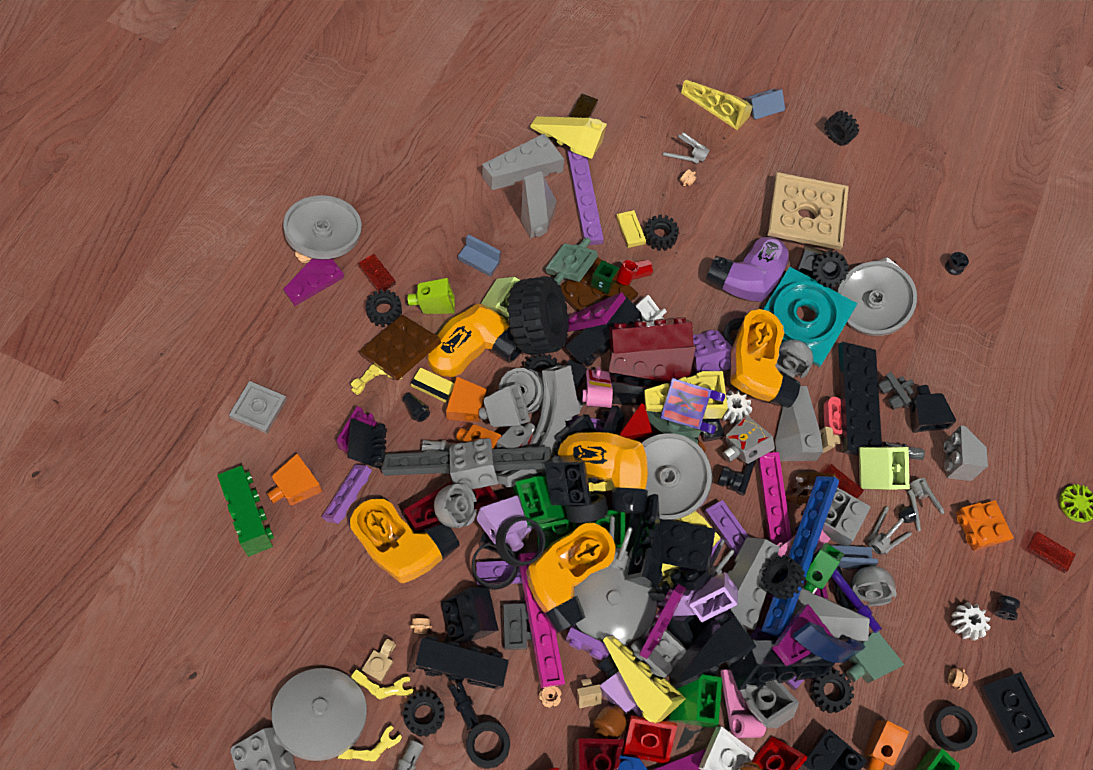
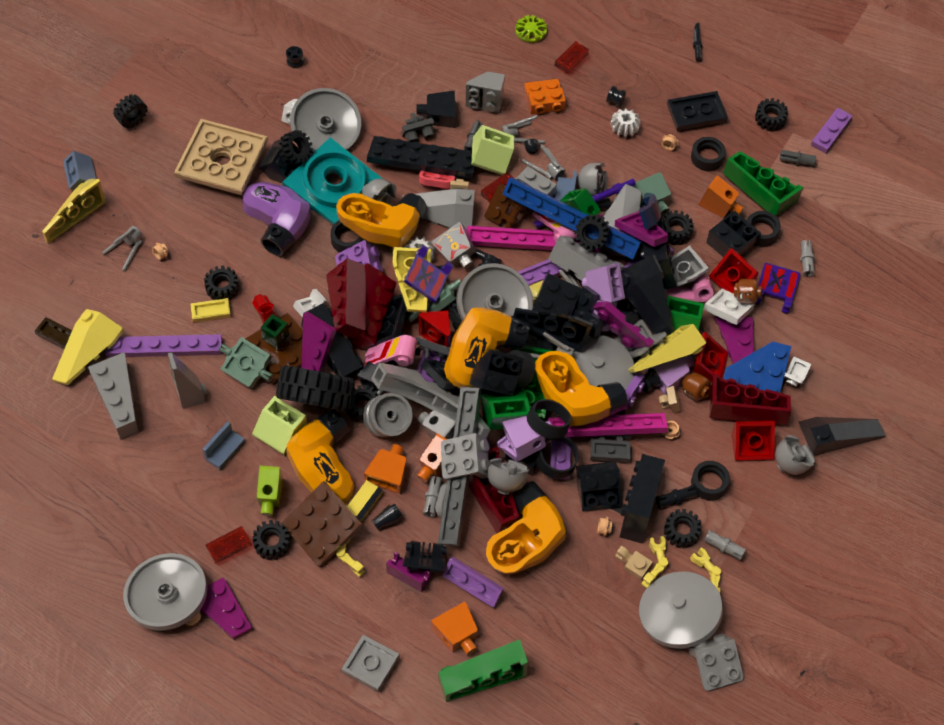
camera: 80 degrees left, 5 degrees down
light grey torso [479,383,530,427] -> none

